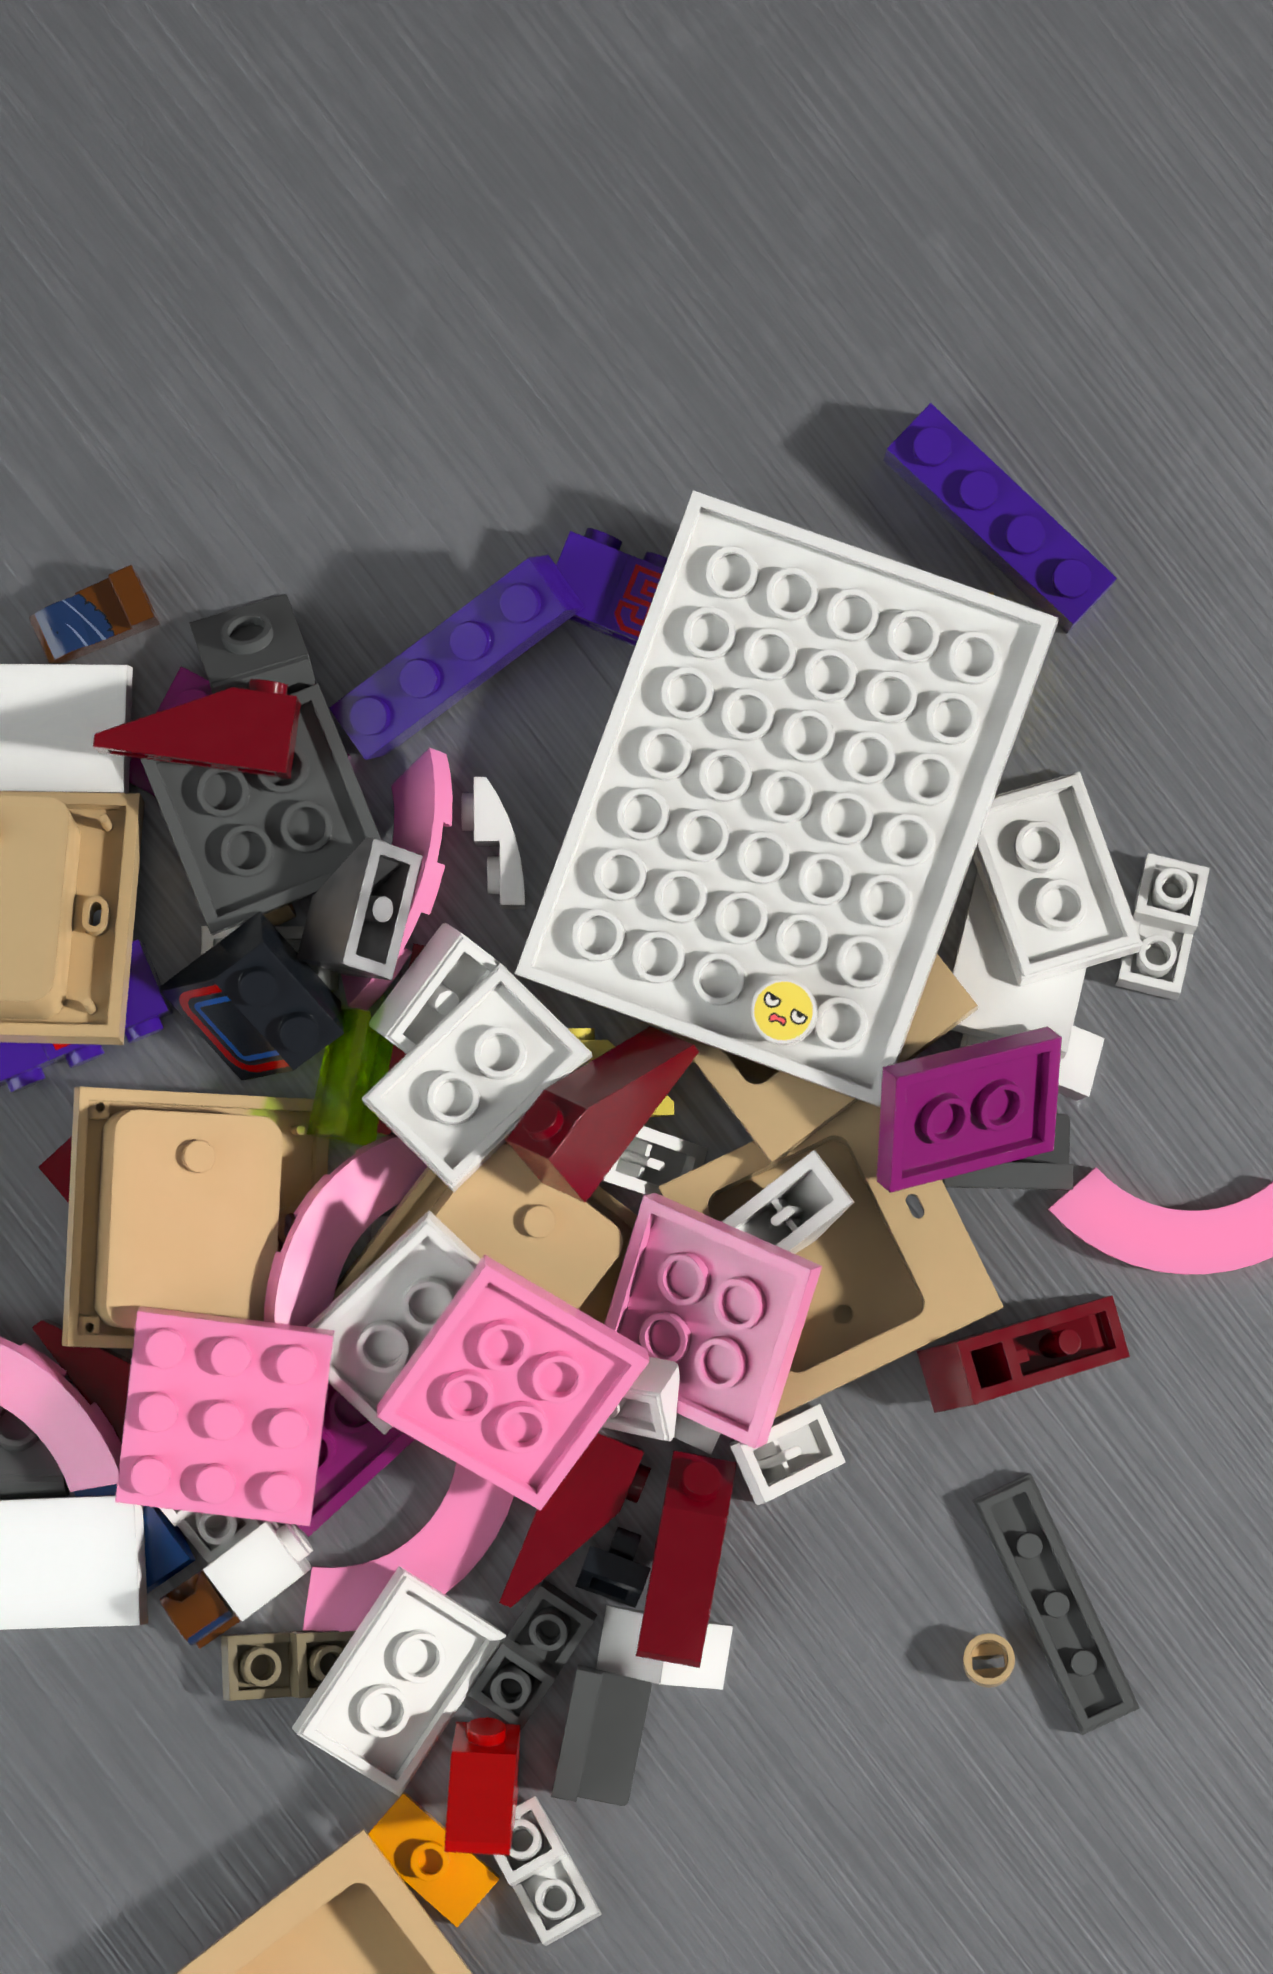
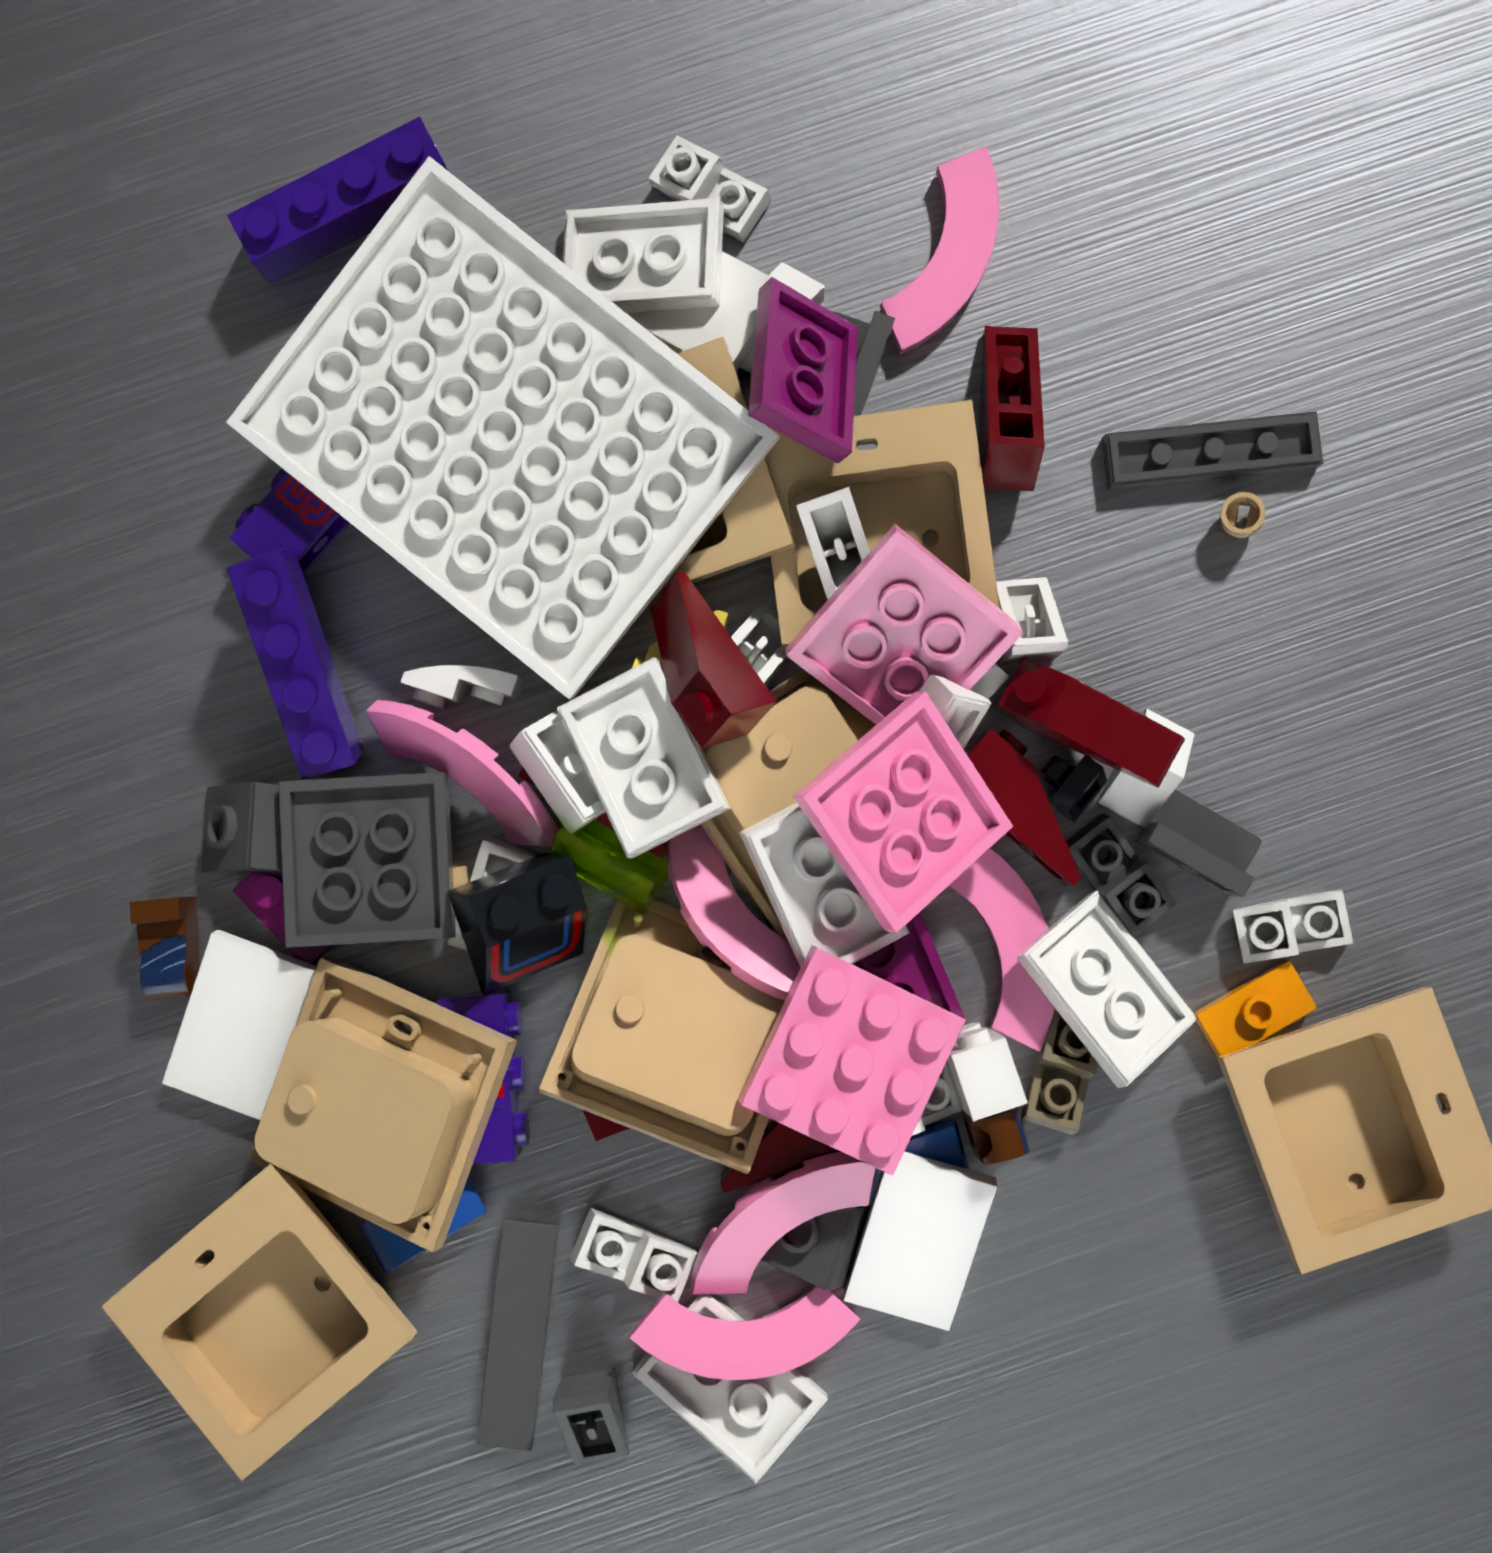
camera: 70 degrees left, 0 degrees up
dark red slope [93,679,301,779] -> none
flat silver slope [296,838,423,980] -> none
red slope [444,1717,520,1855] -> none
light yellow tile [751,978,818,1045] -> none

